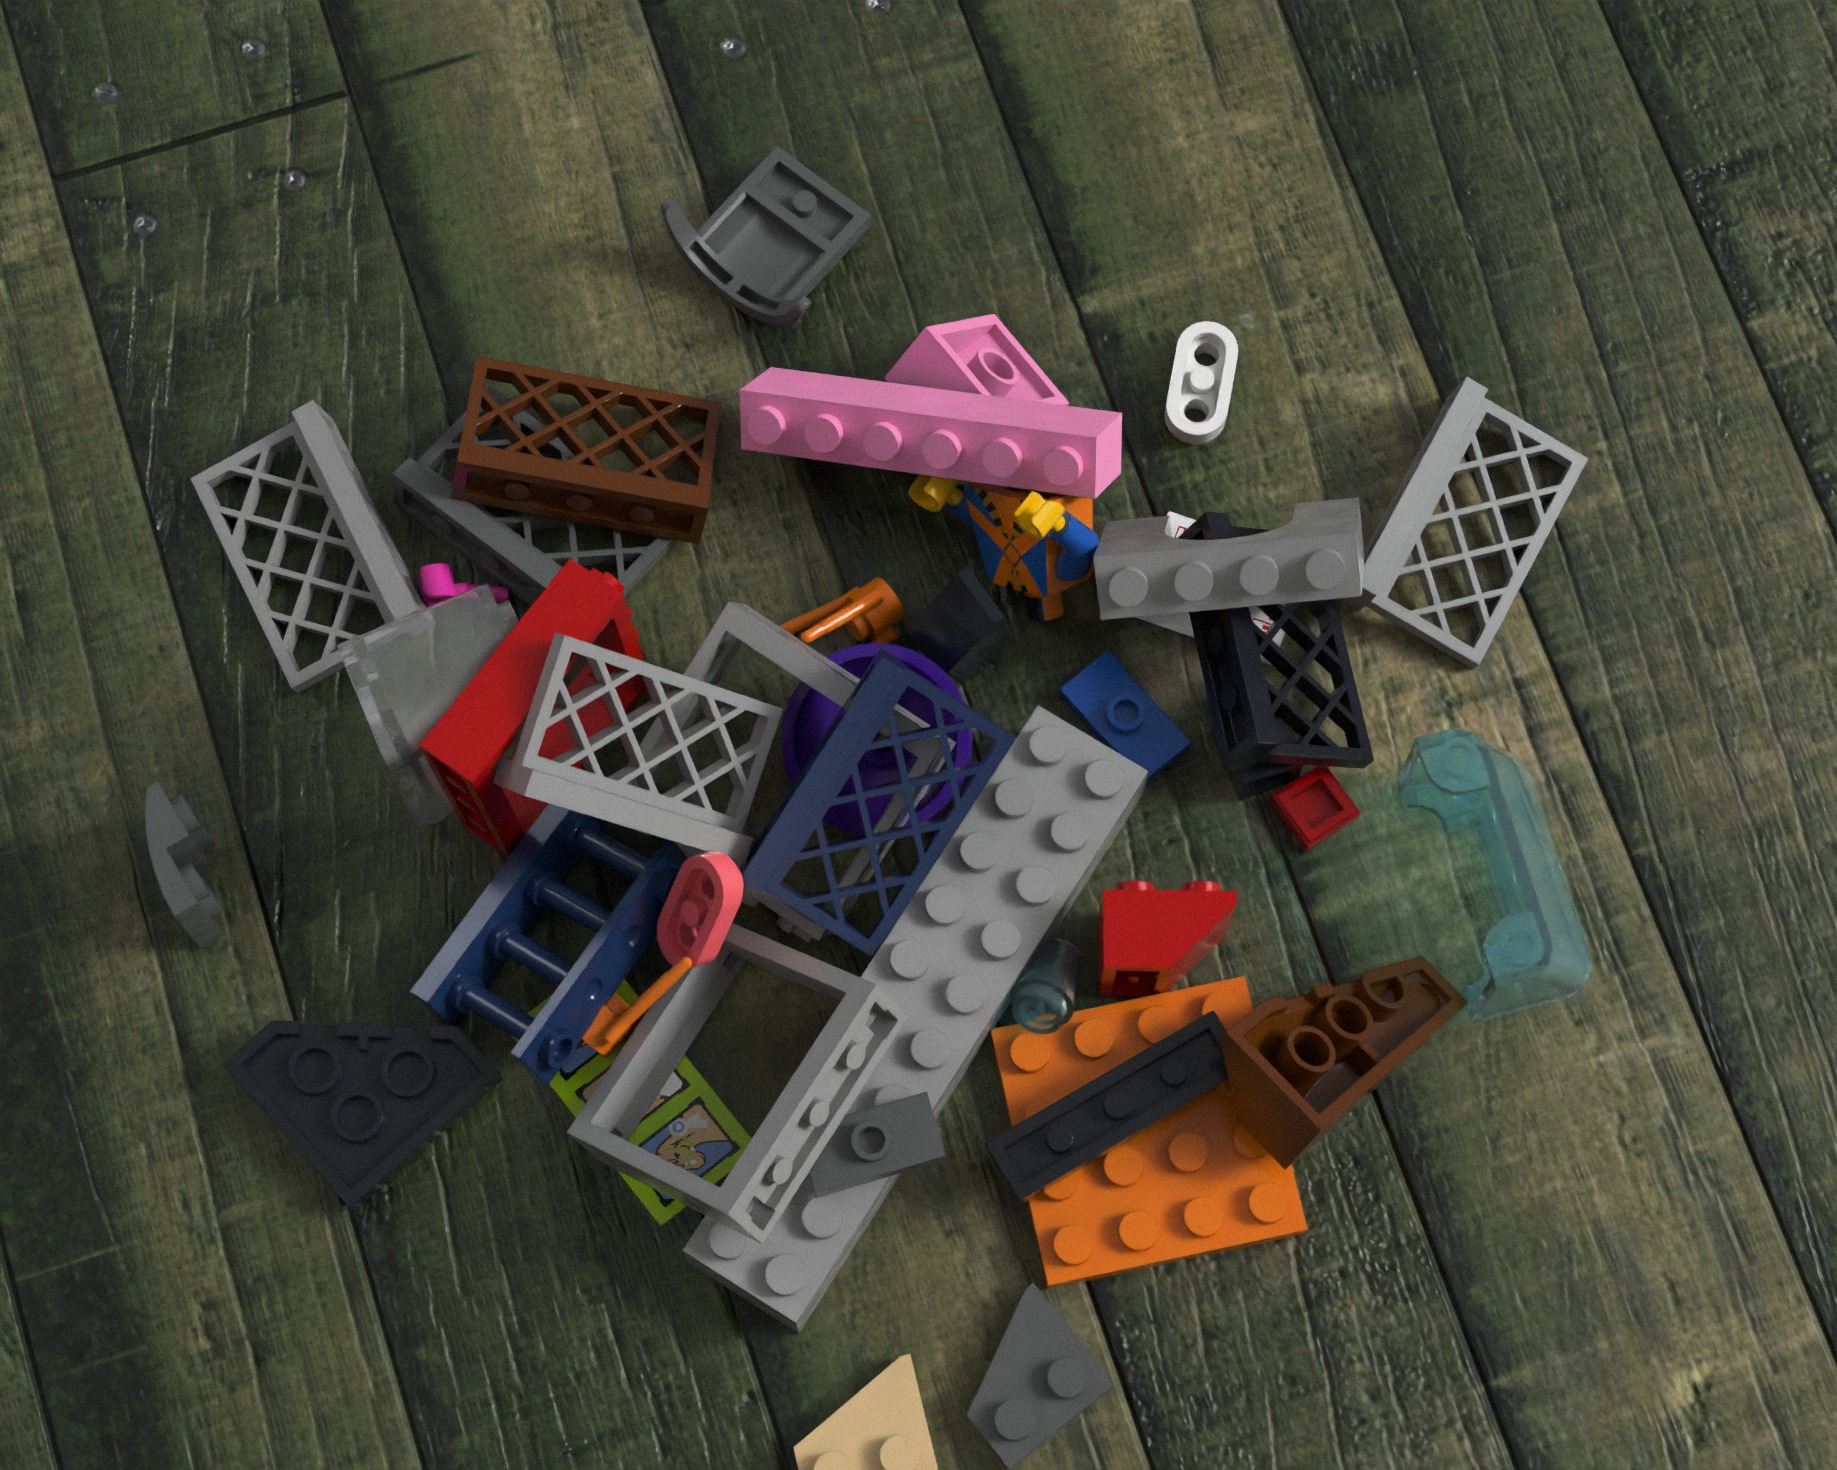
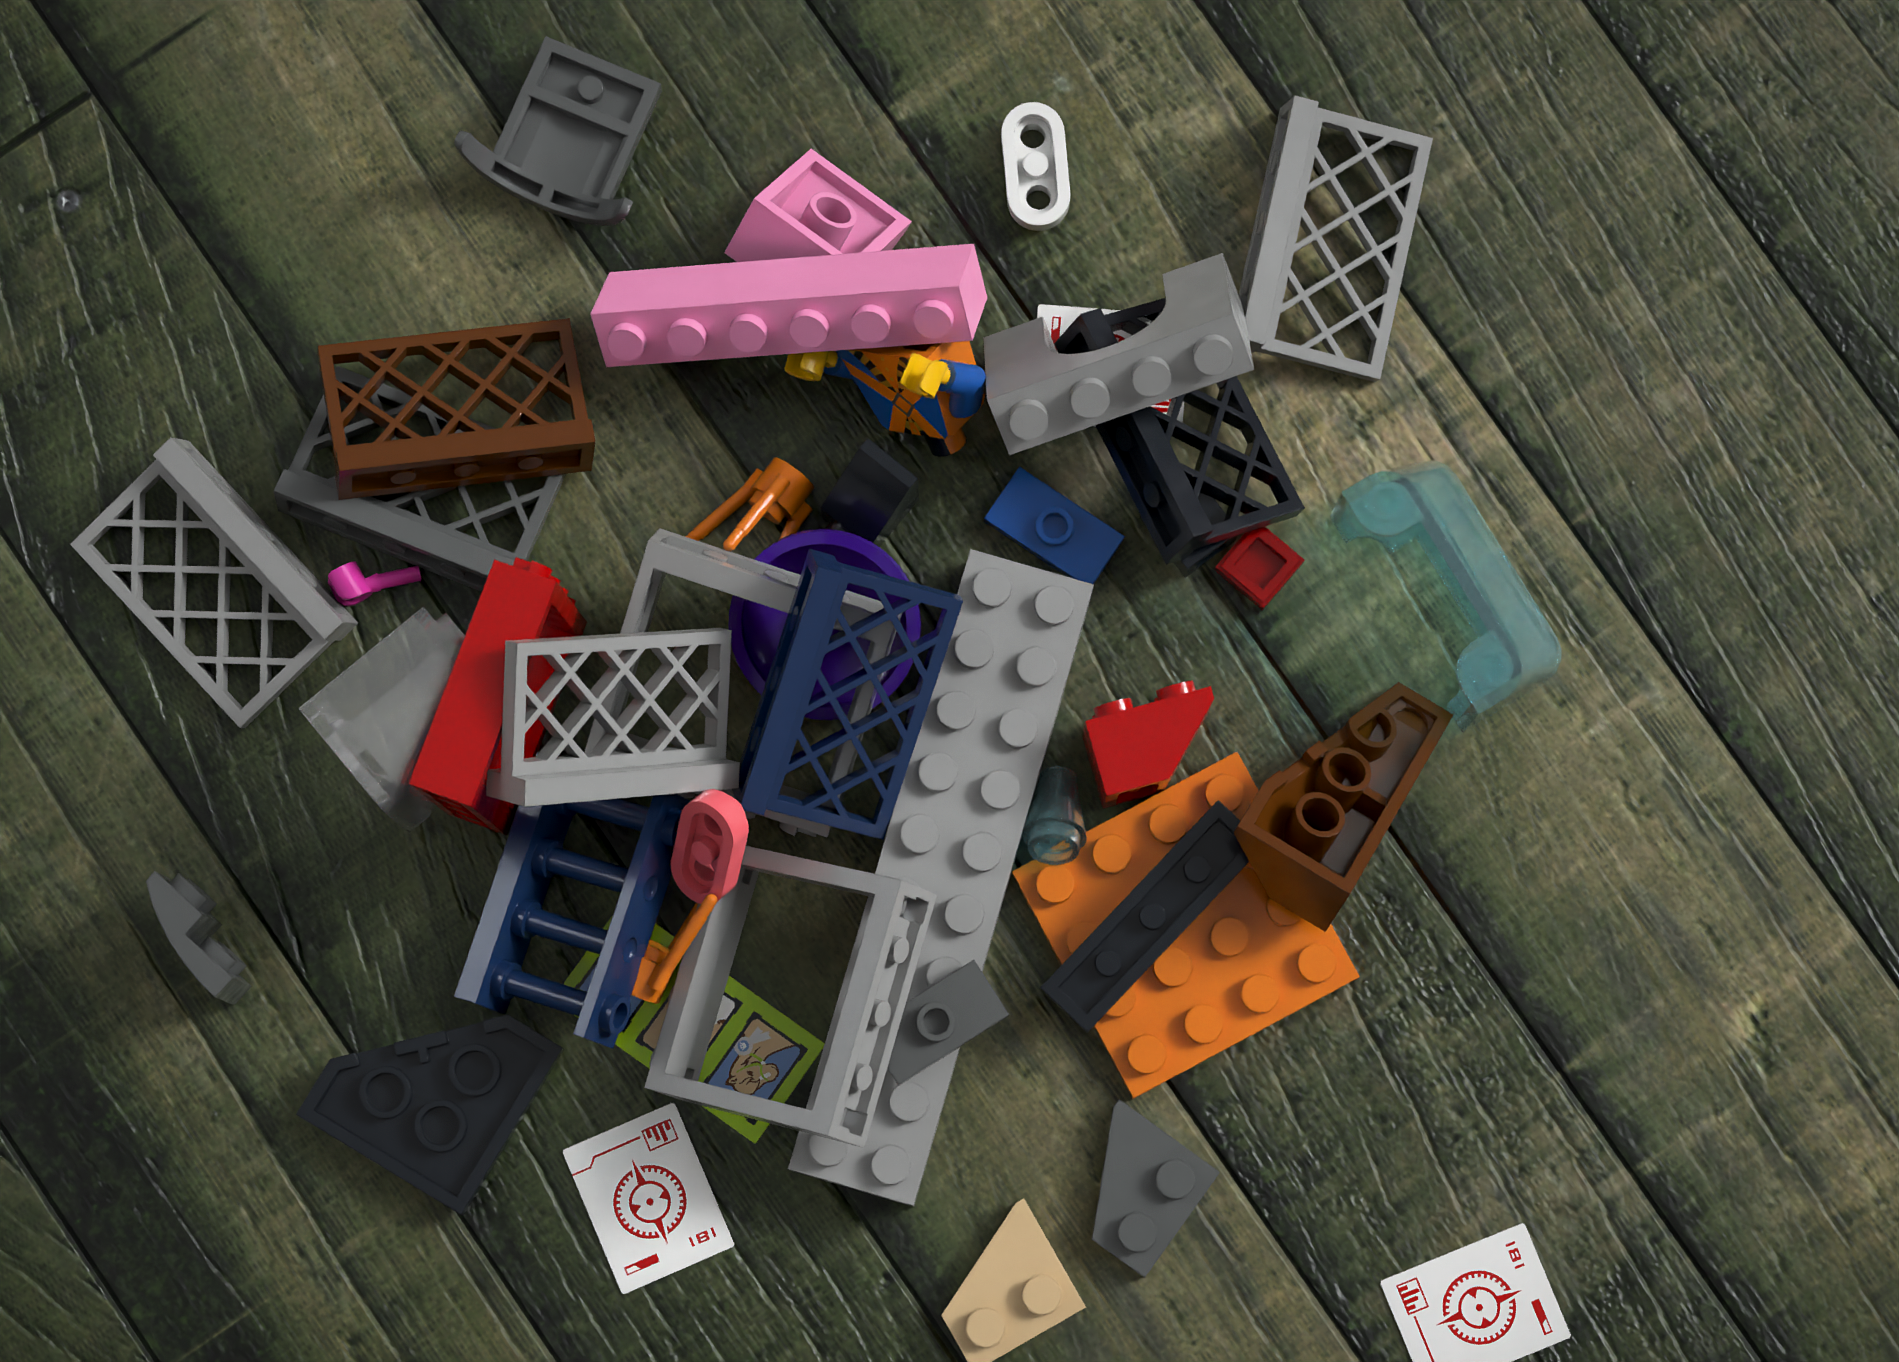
camera: 15 degrees left, 10 degrees up
none -> white sticker [563,1103,734,1294]

